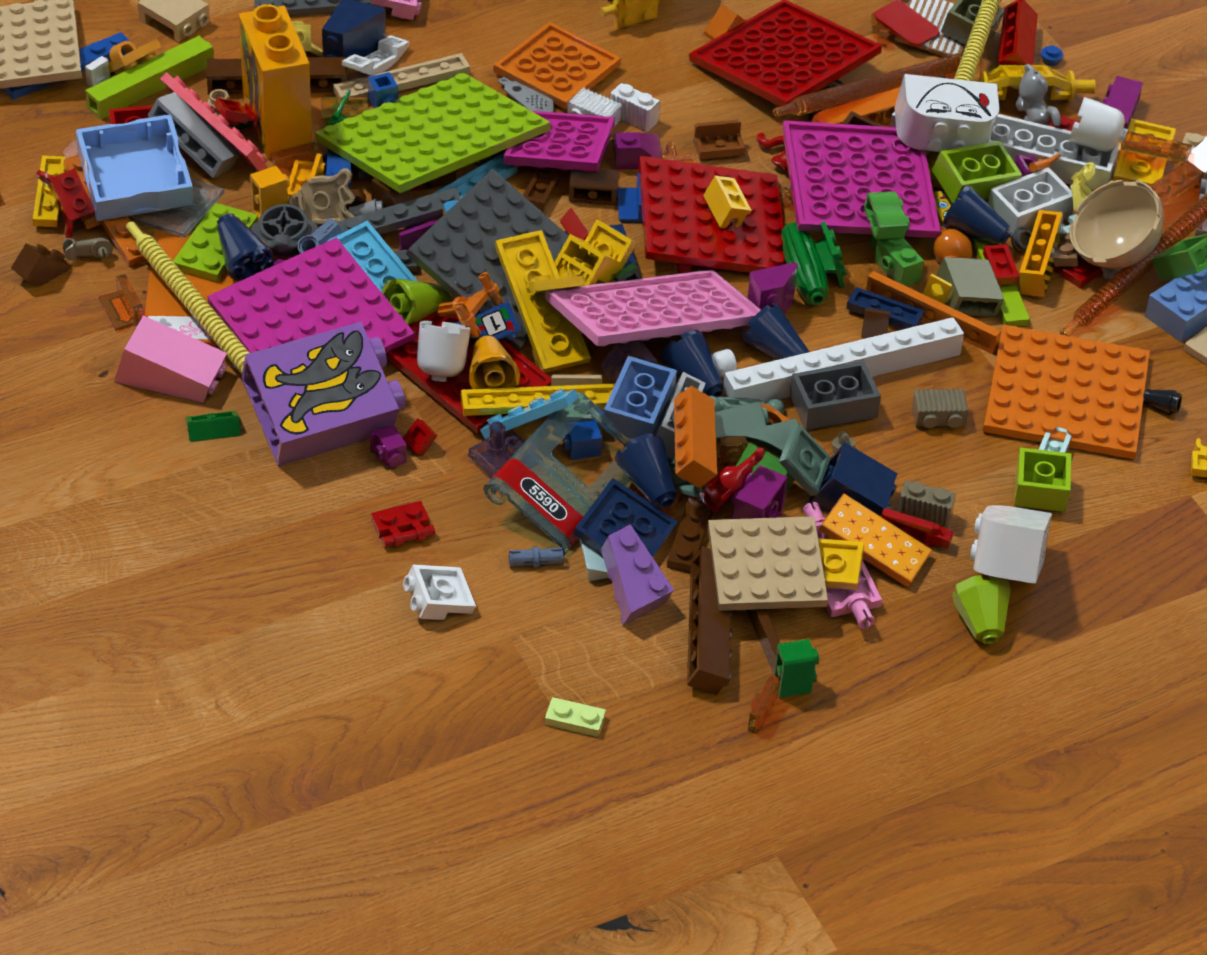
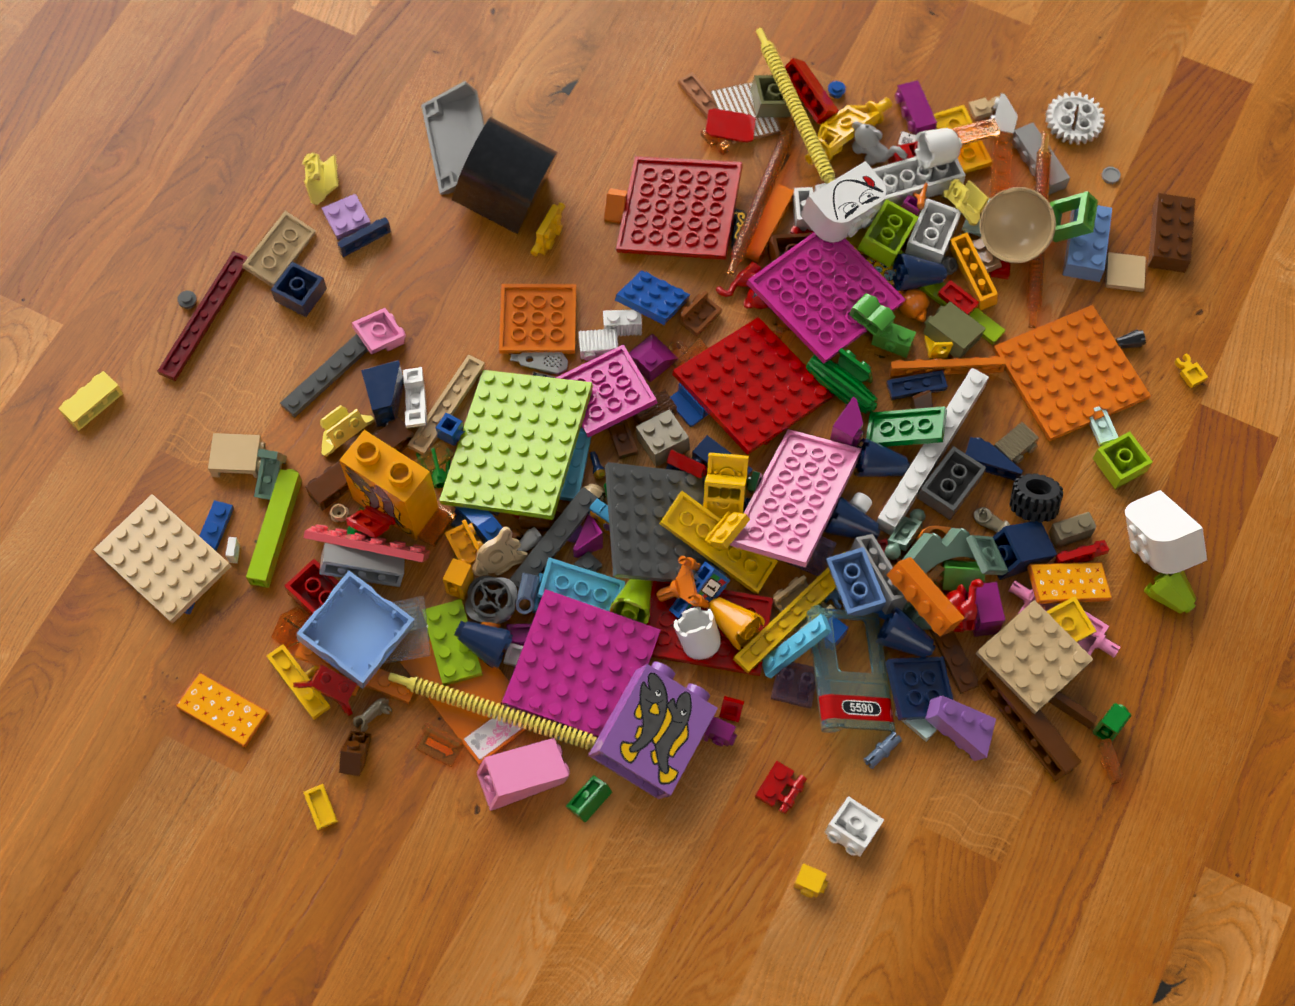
camera: 35 degrees left, 20 degrees up
light orange plate [109,39,161,75] -> none
yellowish green plate [545,697,606,737] -> none
yellow hinge [703,176,752,228] -> none
none -> sand green bracket [254,449,287,500]
none -> blue plate [615,270,690,325]
none -> dark tan brick [636,409,690,467]
none -> yellow brick [793,863,828,898]
none -> green plate [866,406,947,447]
none -> dark blue slope [965,437,1023,481]
none -> black tyre [1009,473,1063,523]

